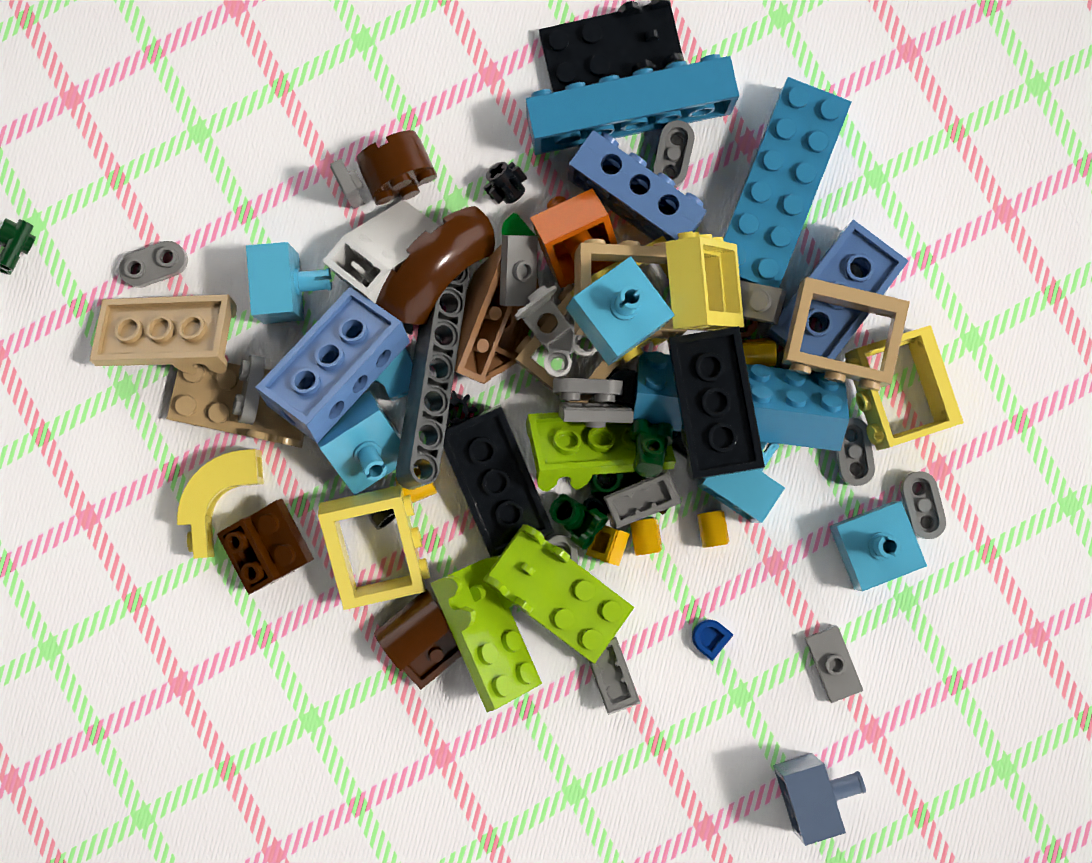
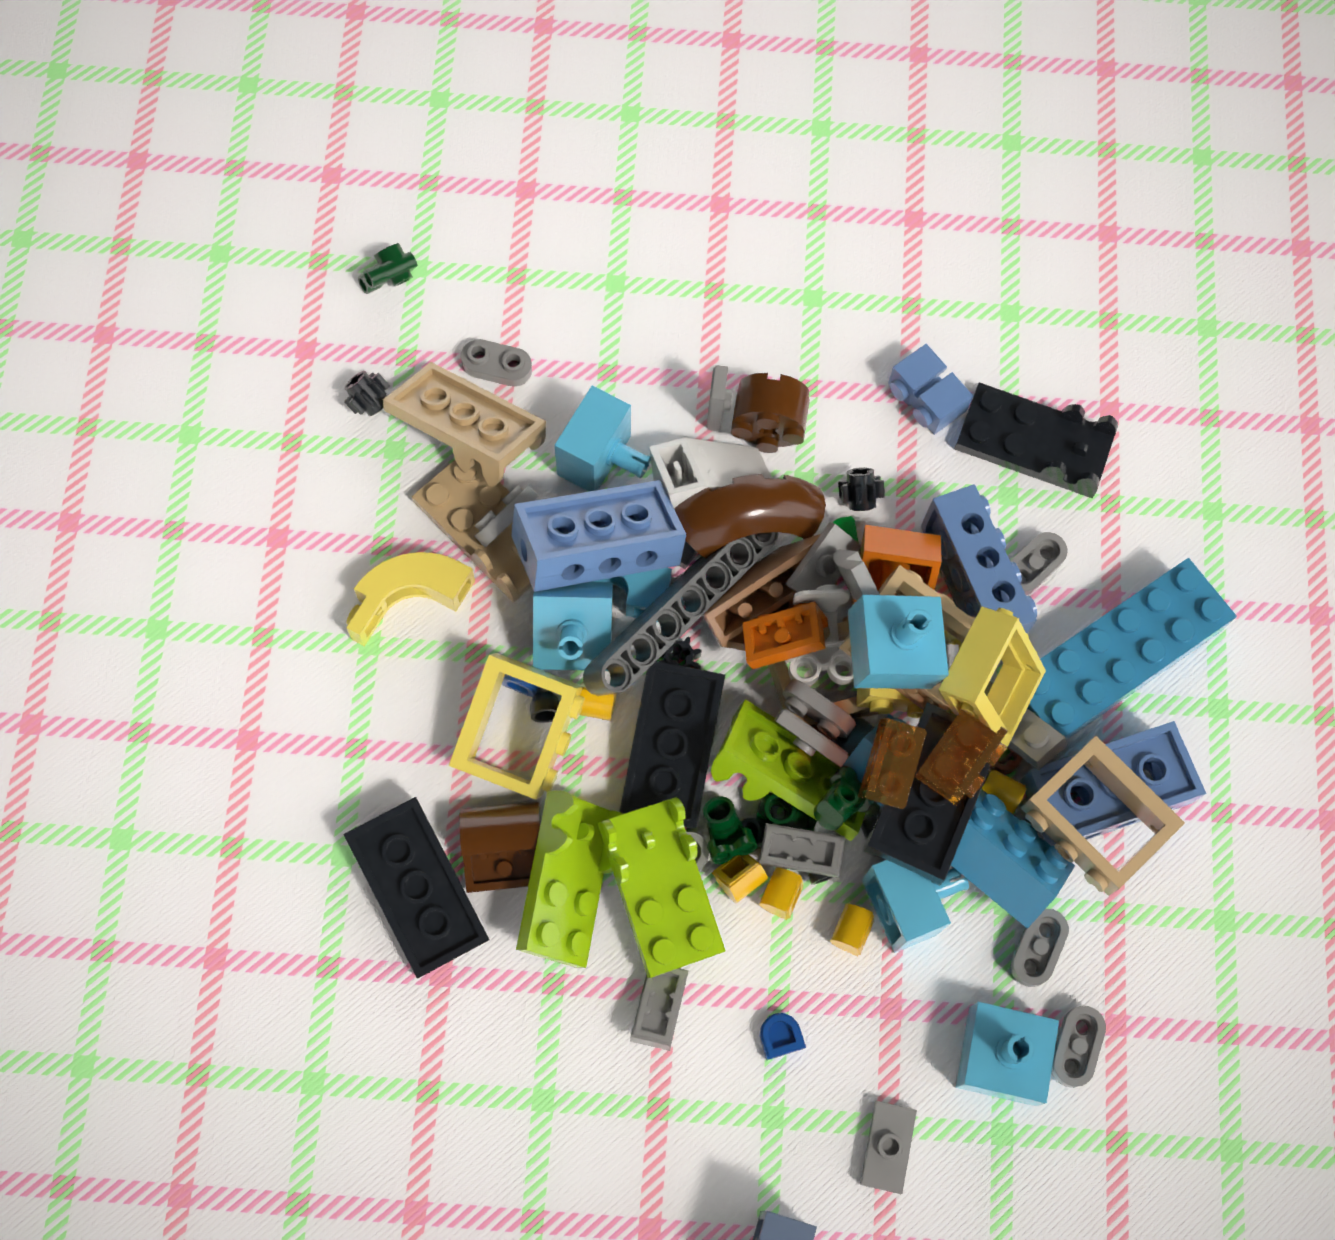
camera: 30 degrees right, 15 degrees down
reddish brown brick [217,499,314,595] -> none
dark azure brick [526,54,739,155] -> none
light yellow window [844,325,964,451] -> none
none -> black hinge [343,797,490,979]
none -> black gear [344,370,390,416]
none -> orange bracket [743,601,828,670]
none -> light grey slope [833,549,880,601]
none -> clear orange bracket [858,718,927,809]
none -> medium blue piece [888,343,973,435]
none -> clear orange bracket [915,709,1008,805]

